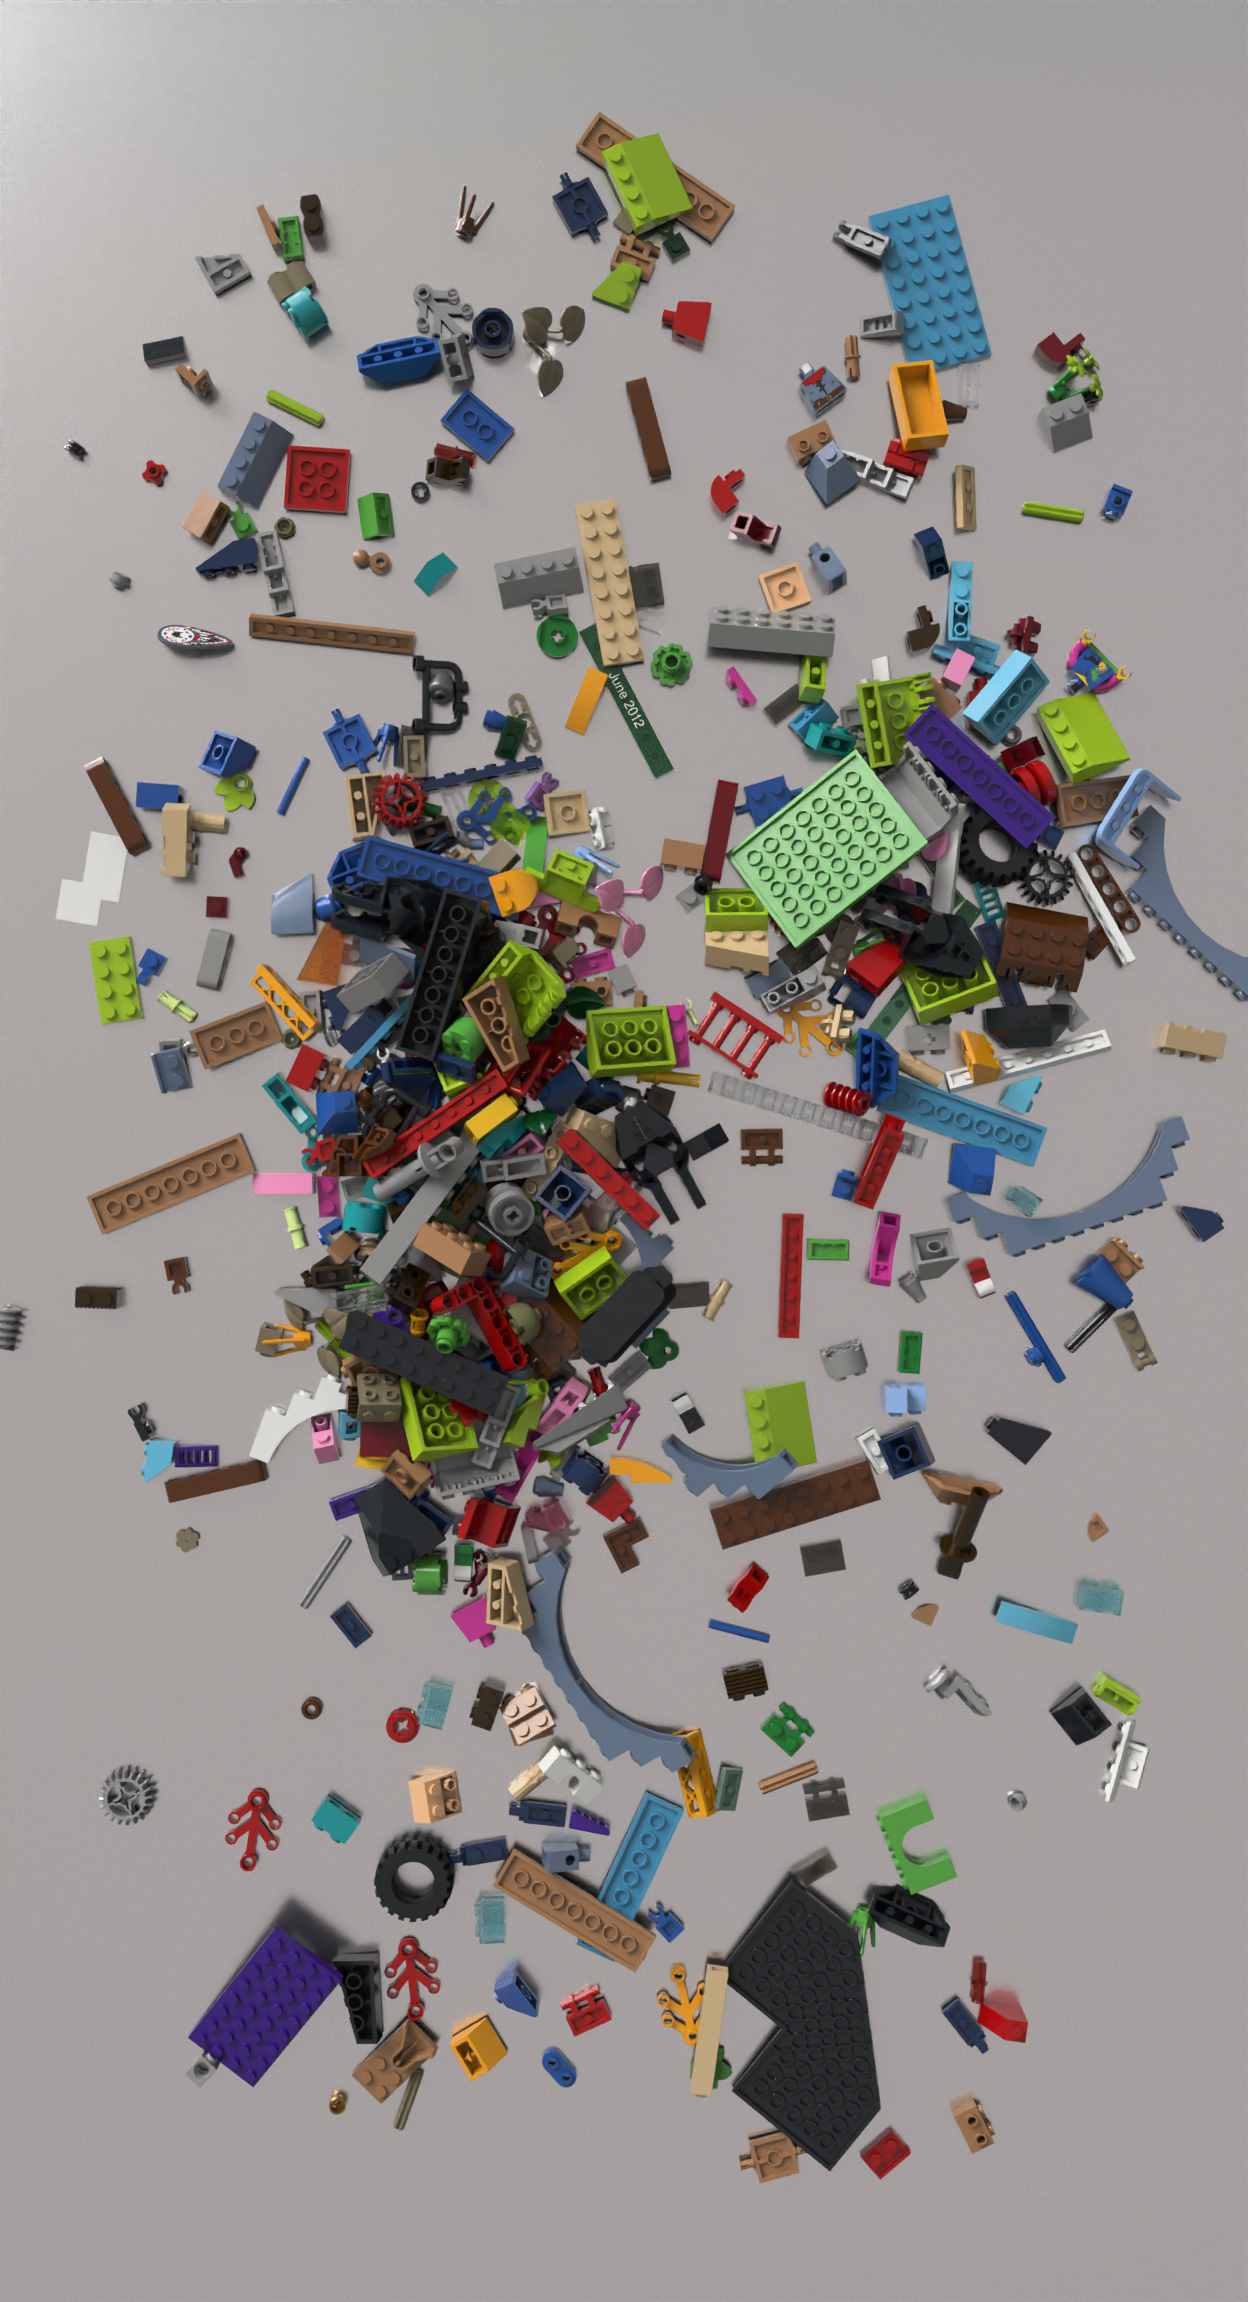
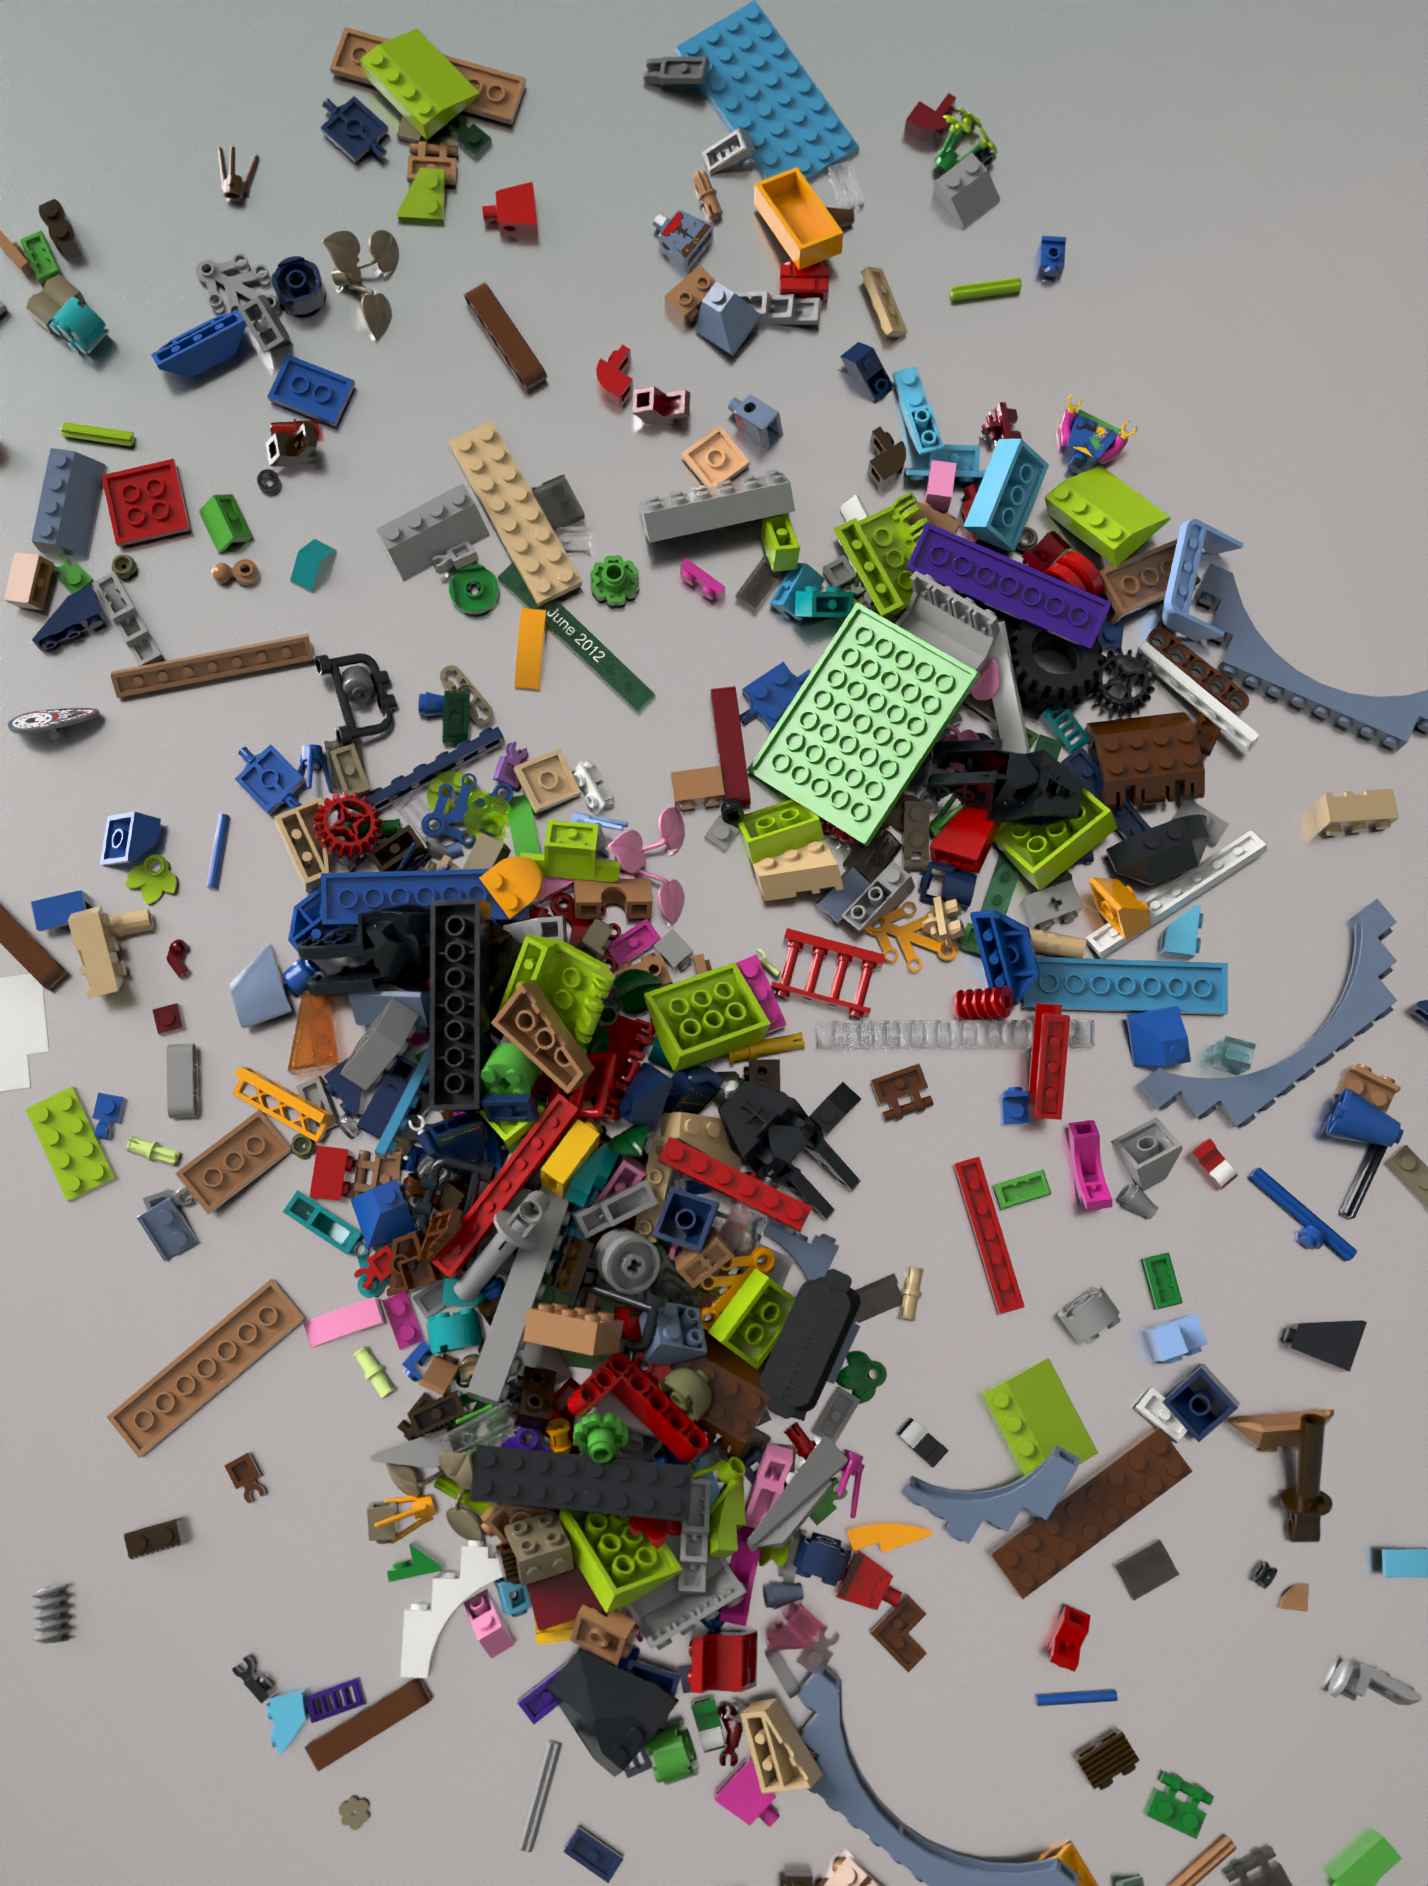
camera: 25 degrees left, 10 degrees down
light grey plate [343,935,365,967] -> none
none -> green slope [387,1542,444,1582]

